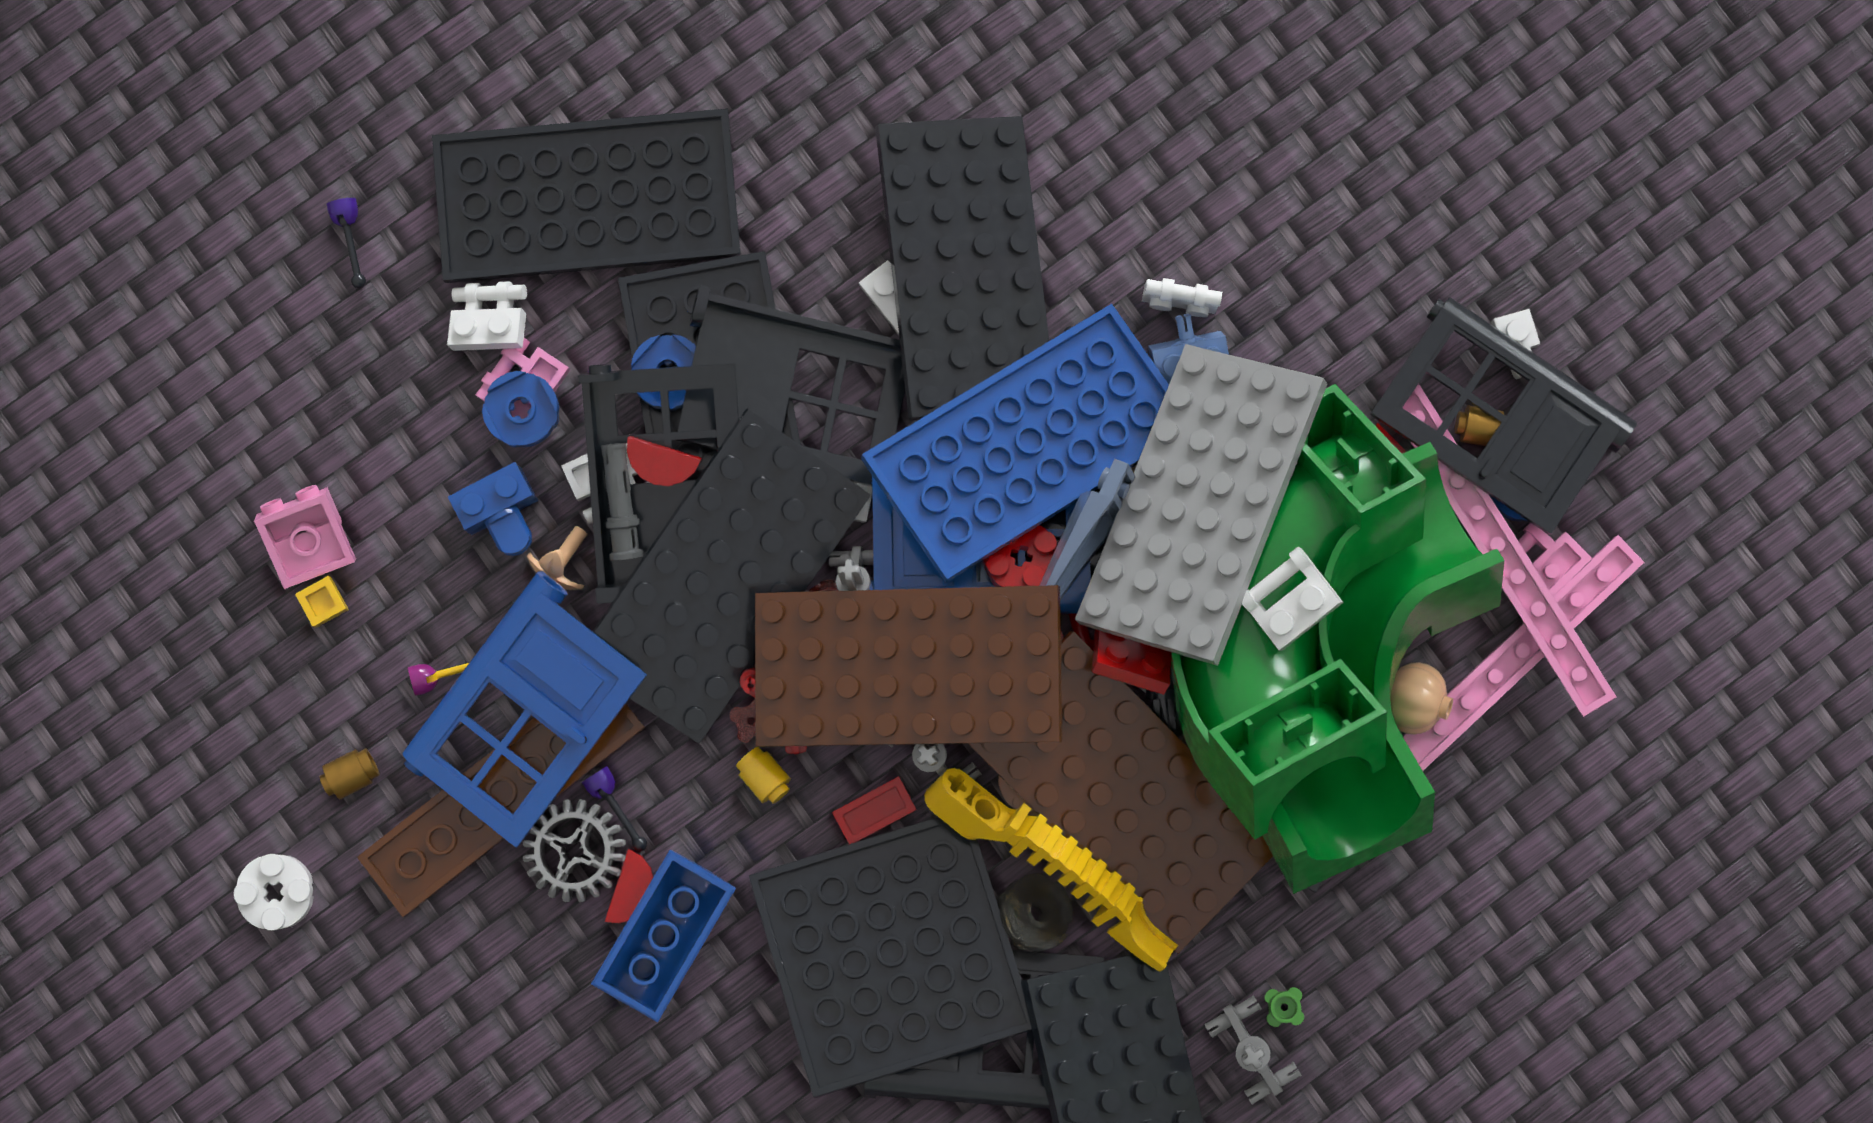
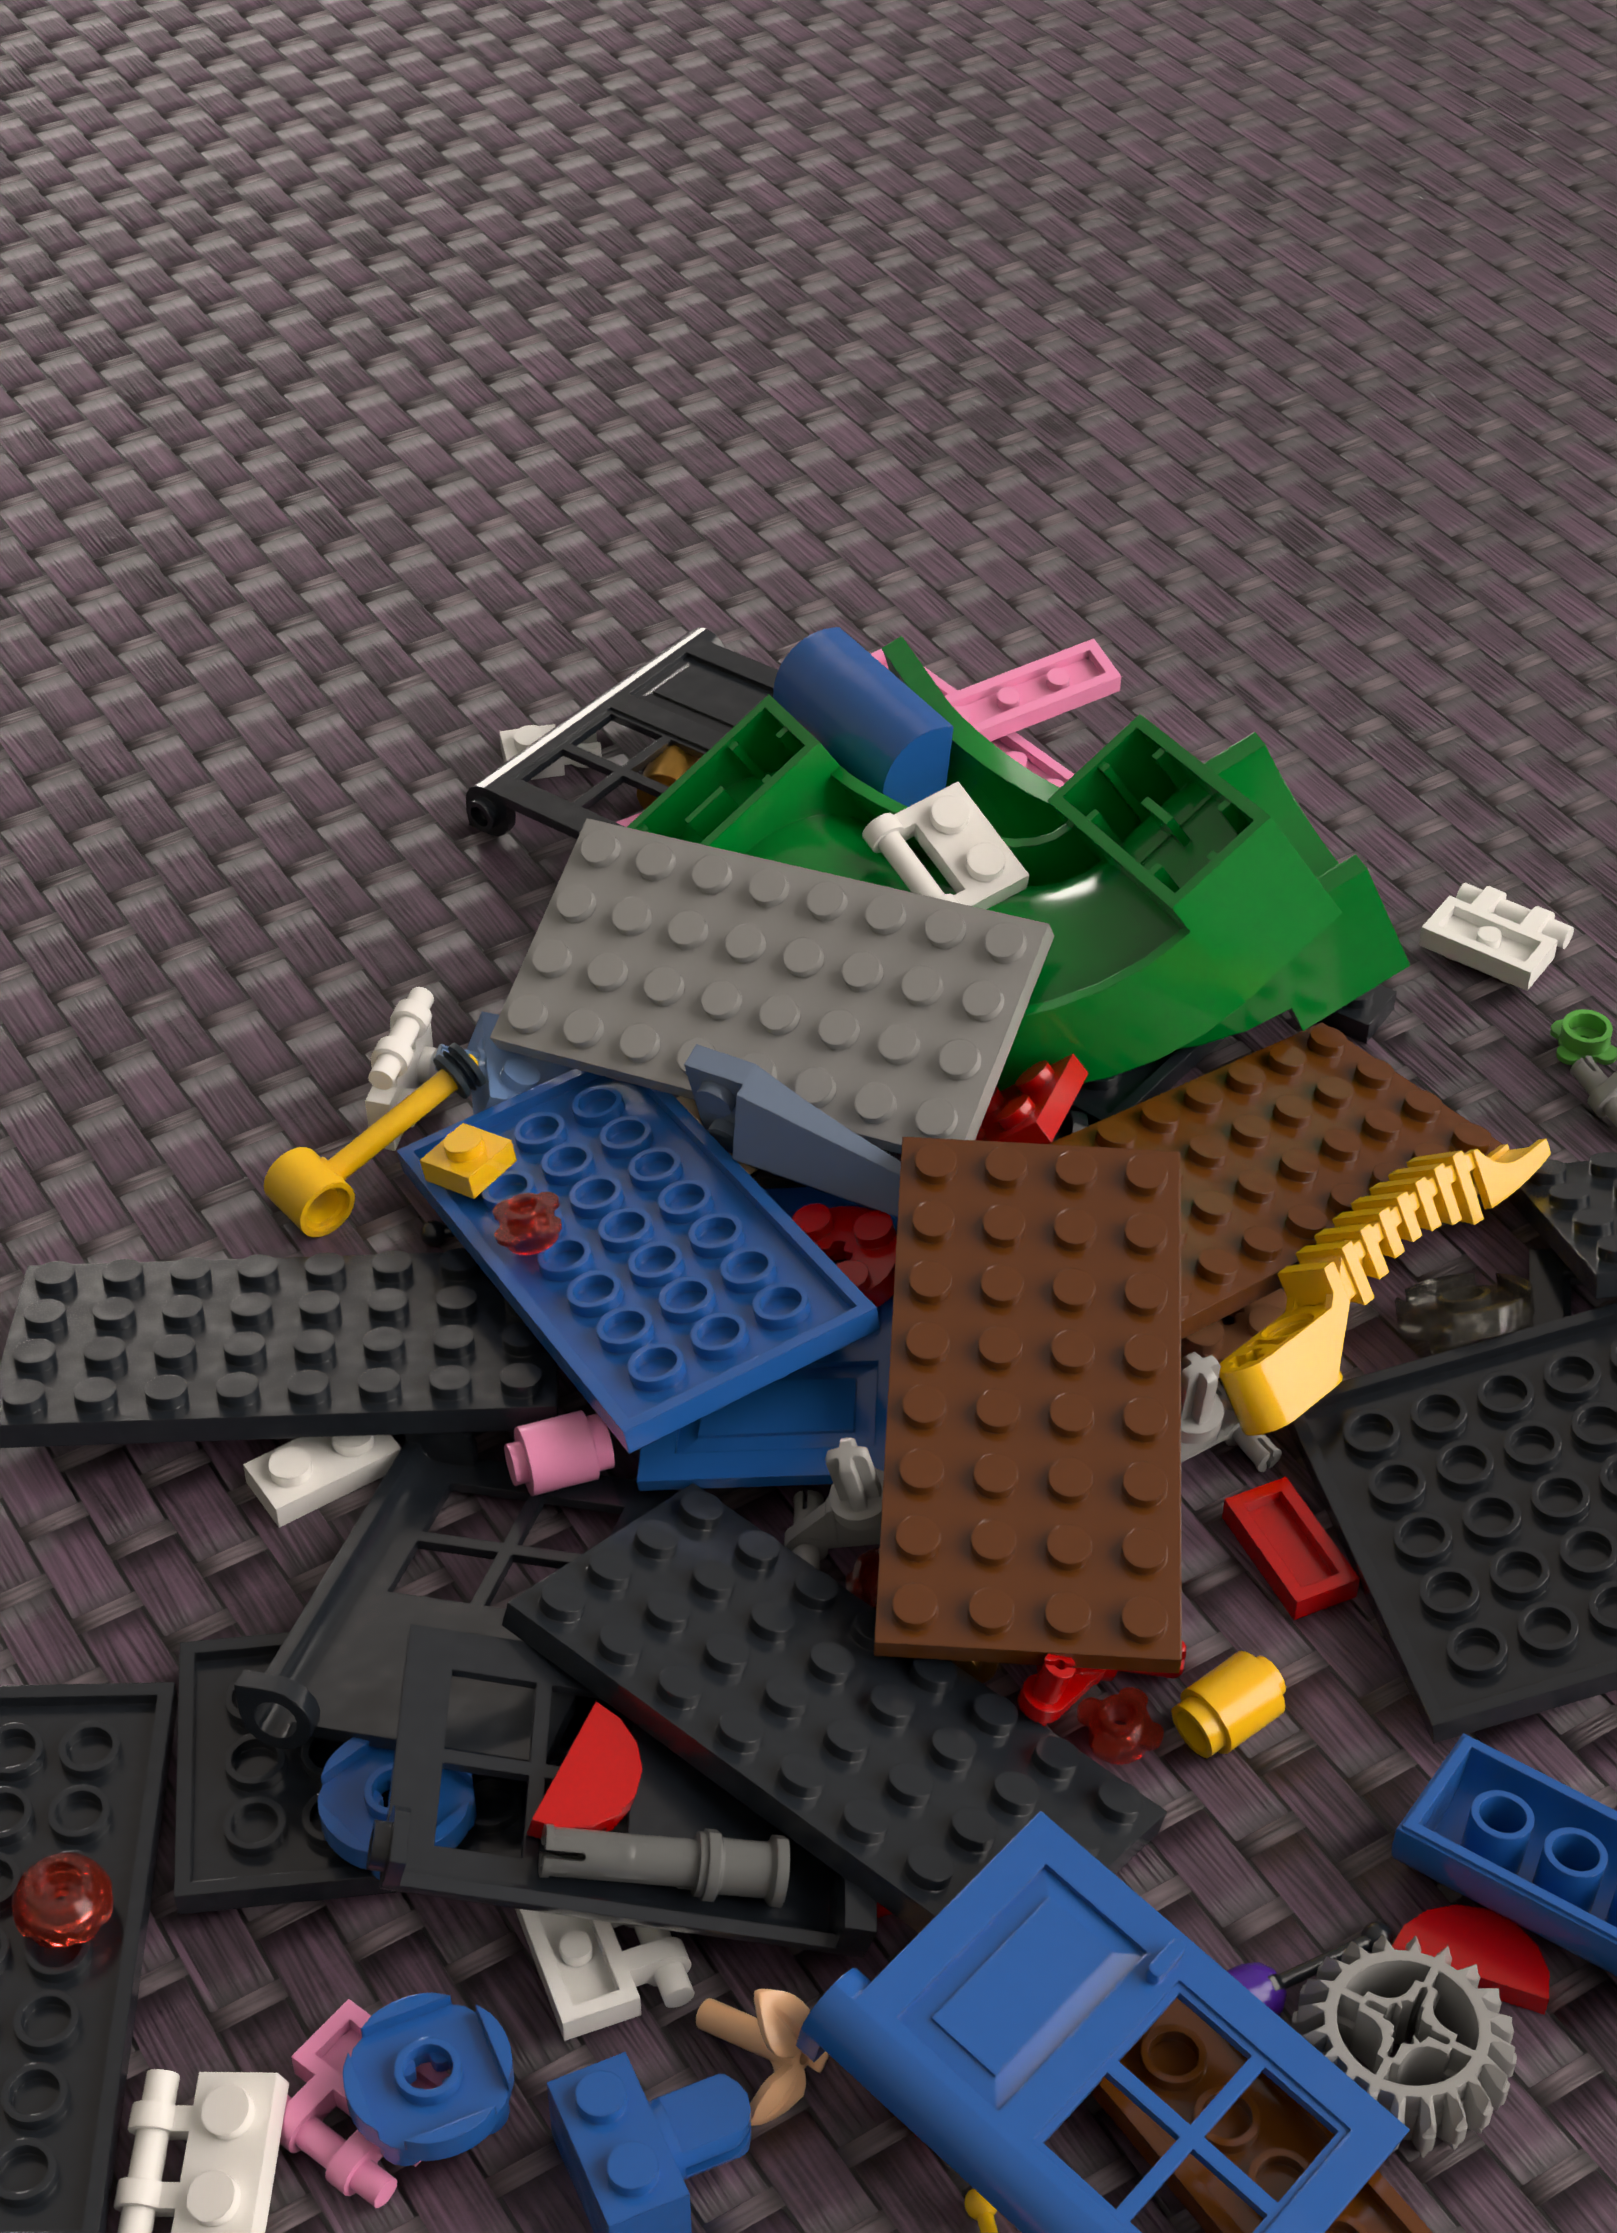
camera: 85 degrees left, 40 degrees down
none -> clear red plate [12,1852,113,1949]
none -> yellow piece [264,1043,486,1237]
none -> yellow plate [420,1123,517,1199]
none -> clear red plate [492,1192,562,1255]
none -> bright pink brick [504,1410,615,1496]
none -> blue brick [773,627,953,807]
none -> white plate [1419,883,1574,991]

